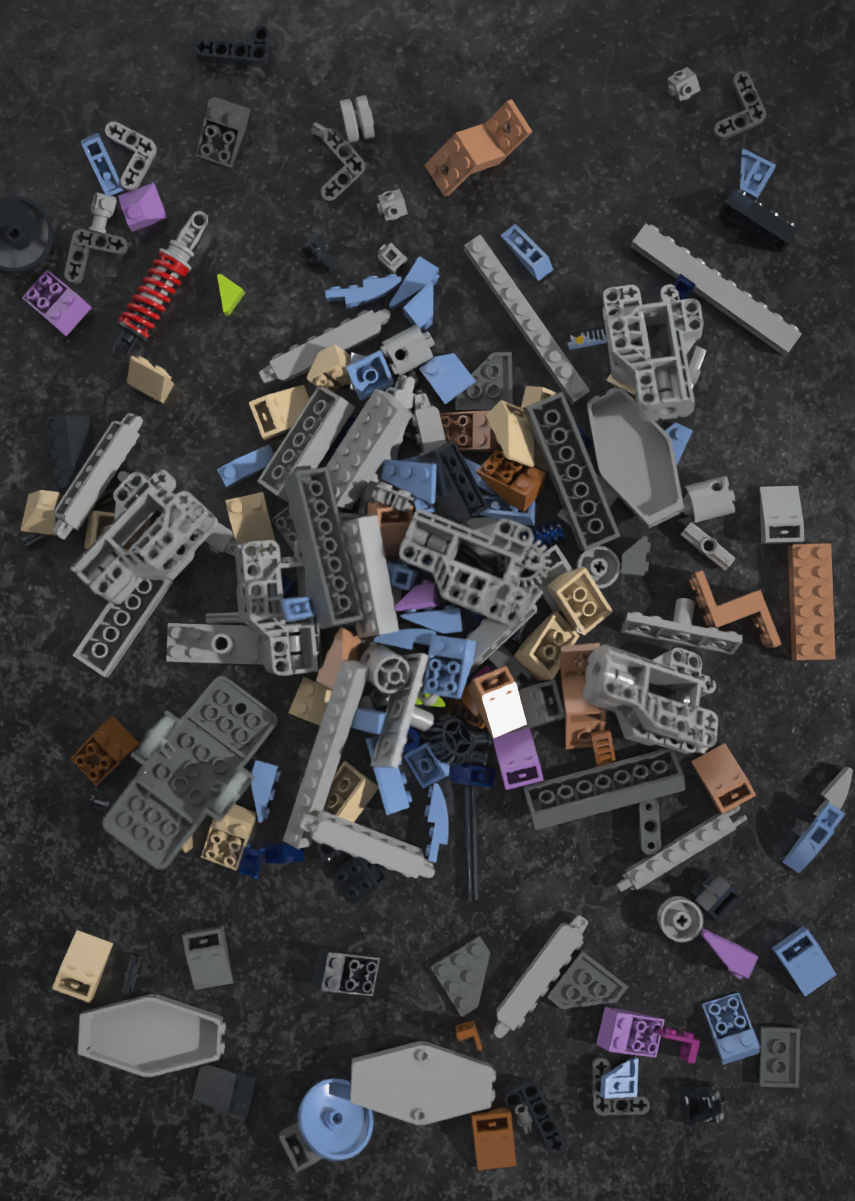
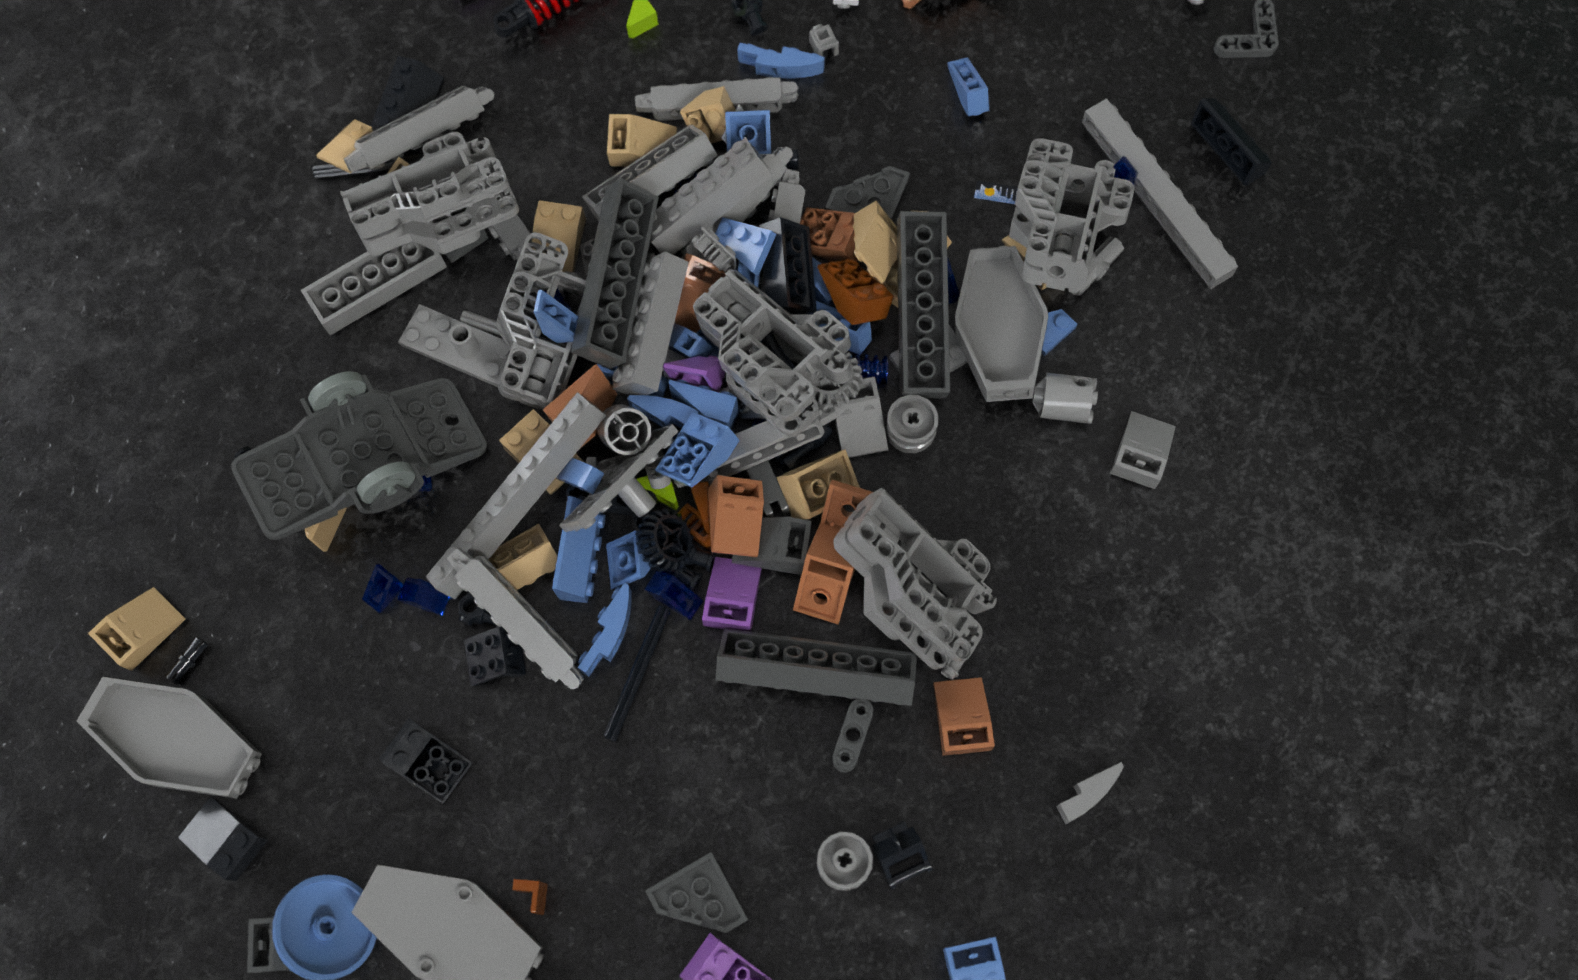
camera: 30 degrees right, 15 degrees down
dark orange slope [70,716,140,787] -> none
tan slope [127,356,174,404] -> none
dark grey slope [182,925,233,990] -> none
tan slope [201,805,257,870] -> none
medium blue slope [217,445,274,489] -> none
medium blue slope [251,759,281,823] -> none
light grey cylinder [380,324,435,376] -> none
medium blue slope [389,256,440,311] -> none
clear blue piece [402,727,420,752] -> none
medium blue slope [403,281,433,331] -> none
medium blue slope [419,353,476,404] -> none
dark grey plate [431,935,490,1017] -> none
light grey brick [464,235,590,405] -> none
light grey hinge [493,914,588,1038] -> none
tan slope [546,567,613,635] -> none
dark orange slope [591,729,616,767] -> none
light grey hinge [616,805,747,892] -> none
dark grey slope [618,537,650,578] -> none
light grey plate [621,598,743,655] -> none
light grey piece [680,522,735,571] -> none
nougat bracket [689,570,782,648] -> none
medium lavender slope [700,928,758,979] -> none
medium blue wing [740,149,776,200] -> none
medium blue slope [782,802,845,873] -> none
nougat brick [788,543,835,660] -> none

